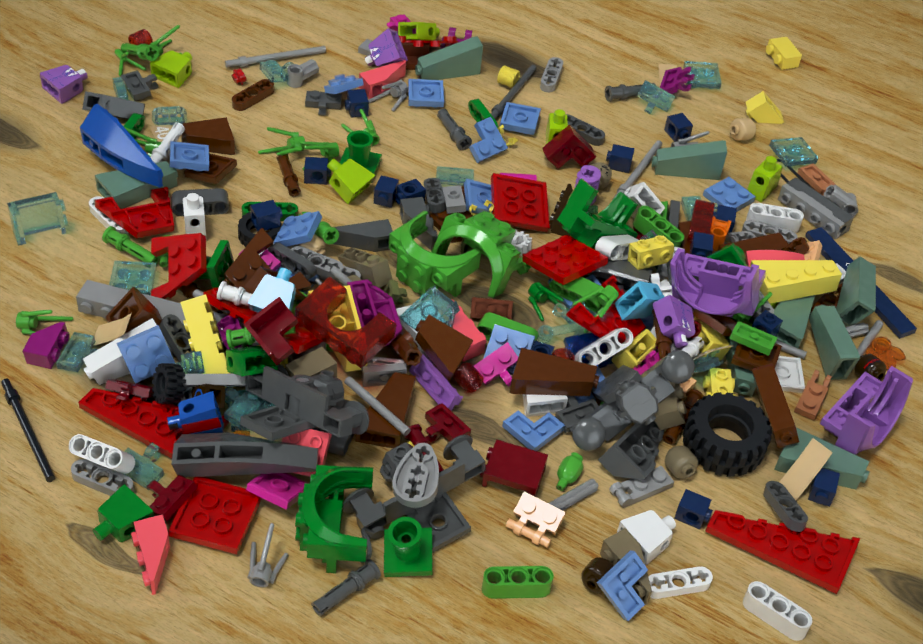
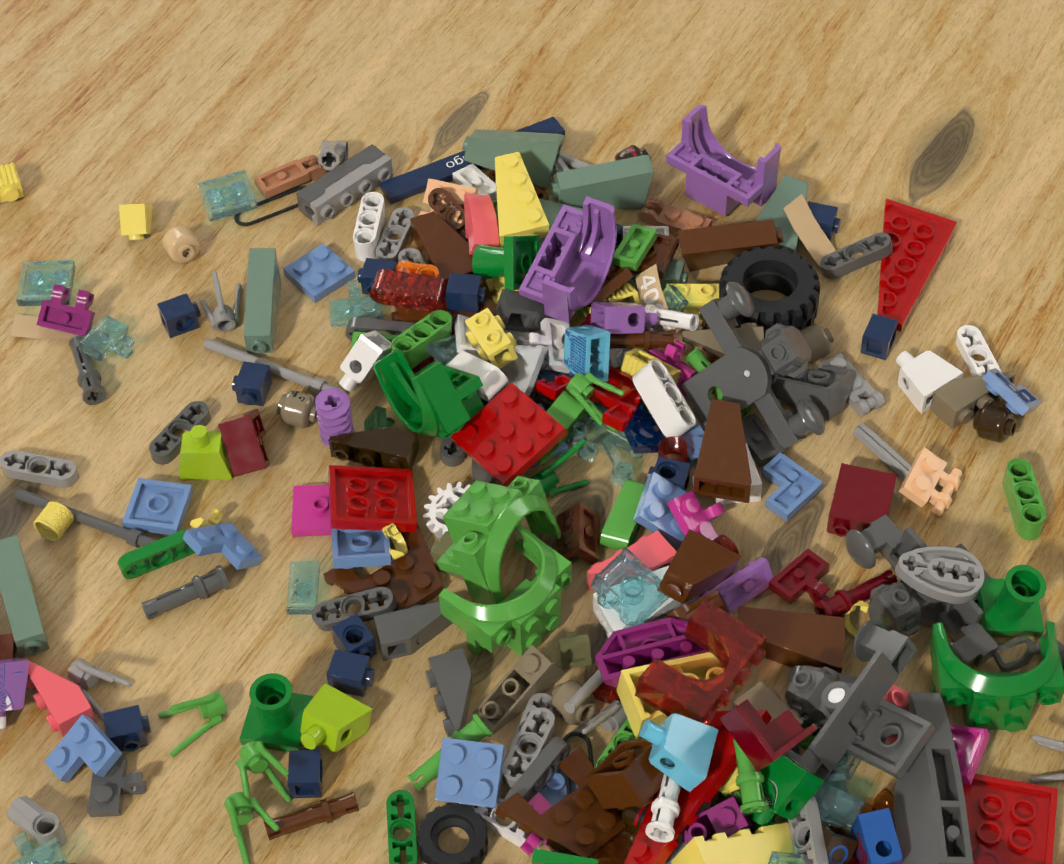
camera: 85 degrees left, 5 degrees up
dark blue brick [250,200,283,232] -> none
light grey bar [344,376,411,436] -> none
medium blue plate [408,79,444,108] -> none
light grey plate [442,185,466,214] -> none
bright green plant [556,452,584,491] -> none
white beam [743,581,812,641] -> none
lime torso [747,156,783,203] -> none
clear orange plate [865,336,906,371] -> none

